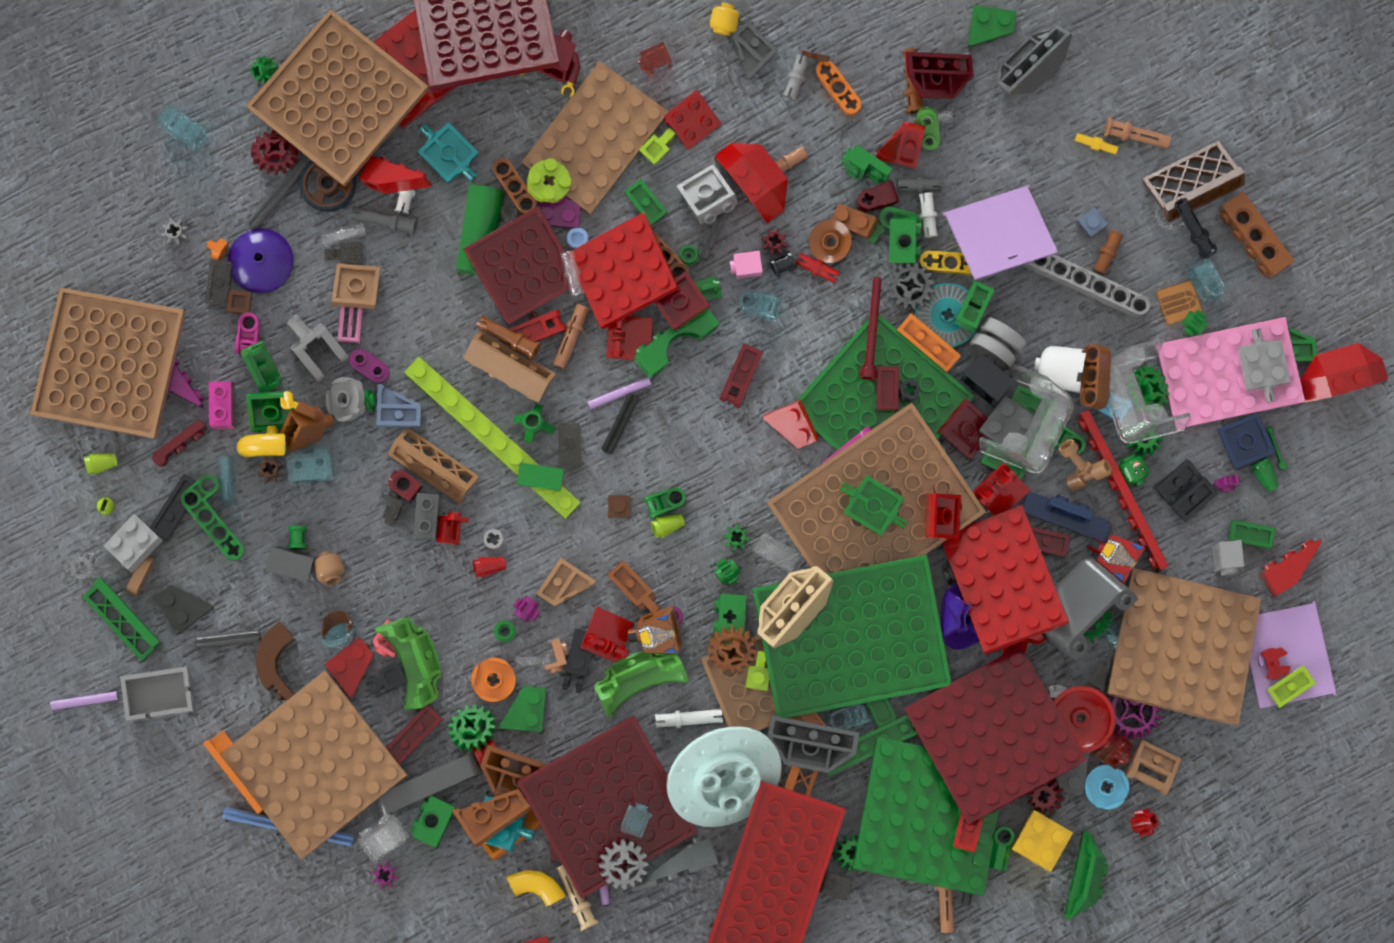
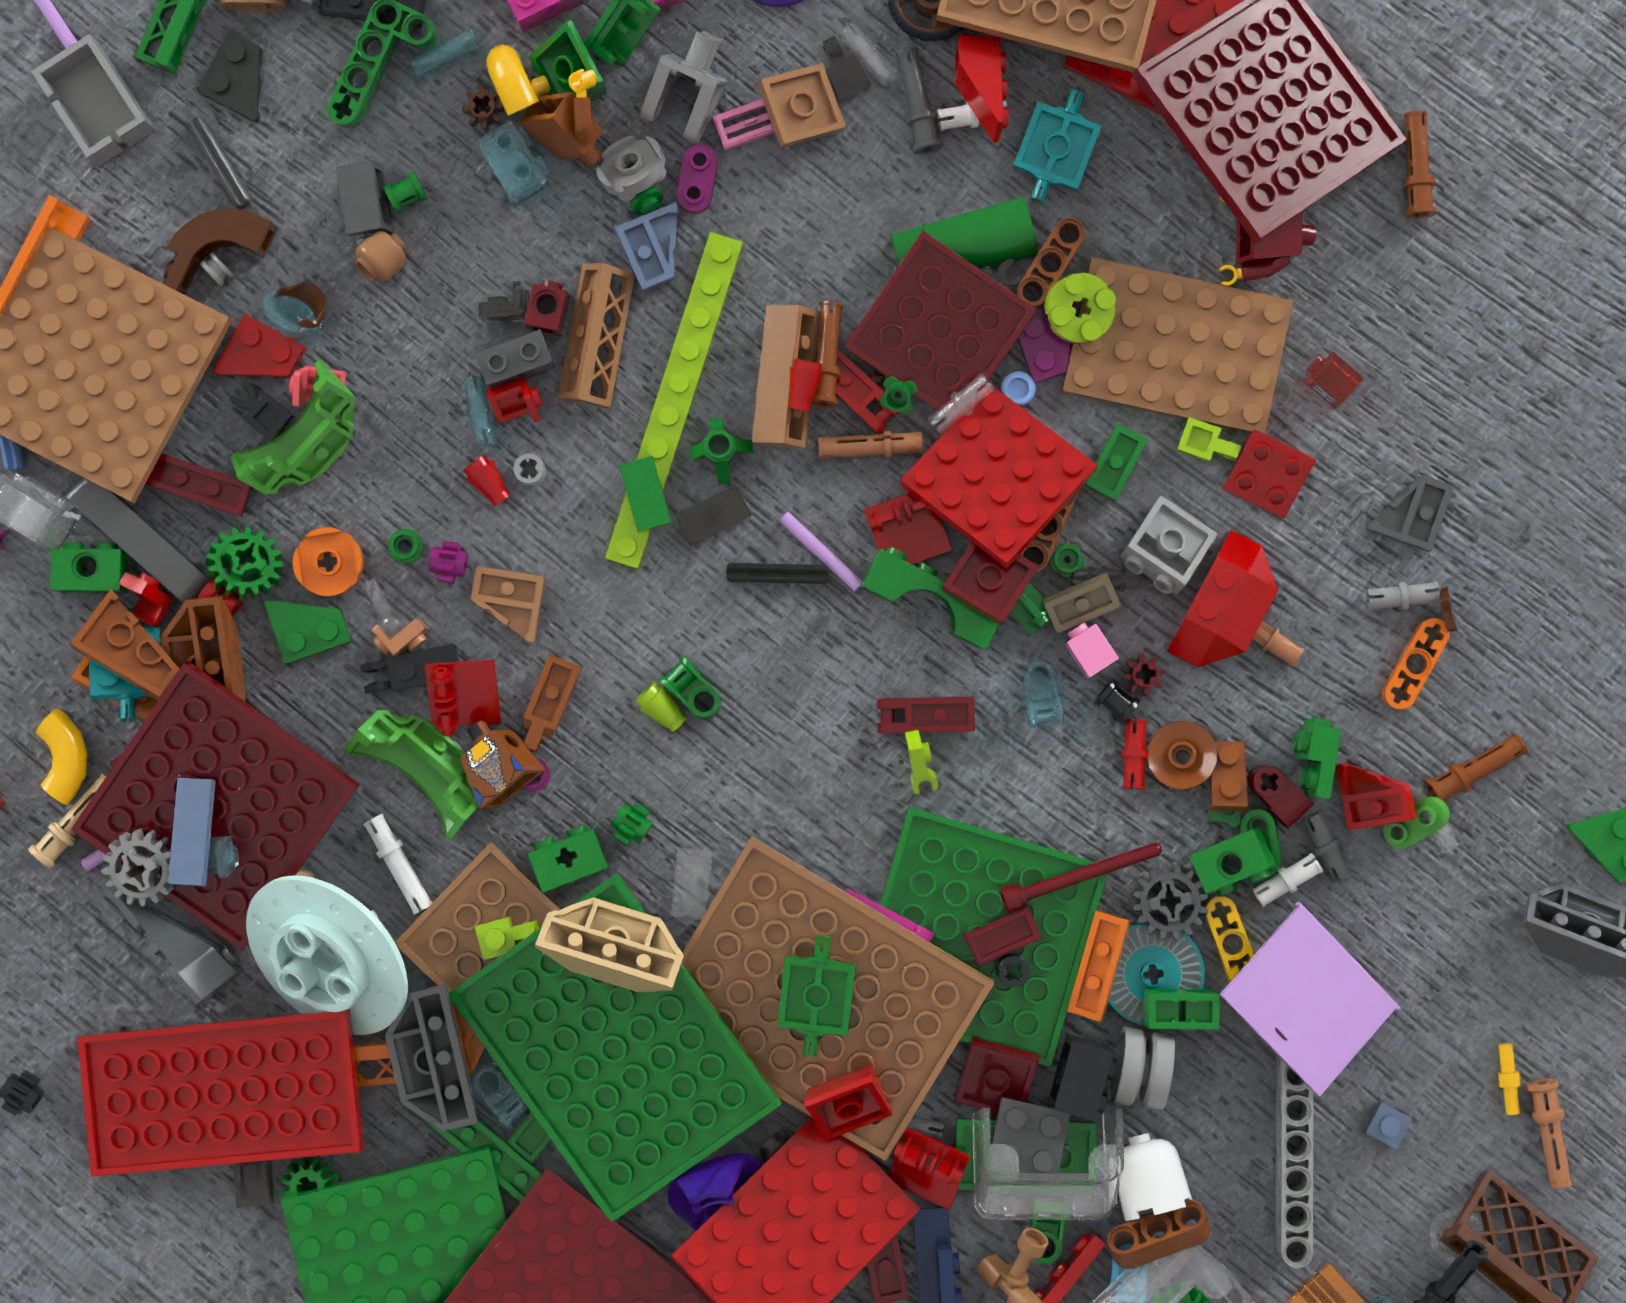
camera: 75 degrees right, 5 degrees up
reddish brown plate [608,495,630,518] -> none
dark orange gear [708,625,756,673] -> none
yellow head [710,3,740,36] -> none
green gear [723,524,750,552] -> none
wing [762,400,819,449] -> none
dark red wedge [905,51,974,99] -> none
dark orange pin [1093,230,1124,275] -> none
none -> red bracket [118,572,174,628]
none -> sand blue tile [168,778,216,886]
none -> light grey bush [200,252,234,286]
none -> clear light blue pin [464,376,497,448]
none -> red cone [788,358,824,412]
none -> green plate [880,376,917,413]
none -> lime plate [905,730,938,794]
none -> dark tan plate [1043,572,1121,634]

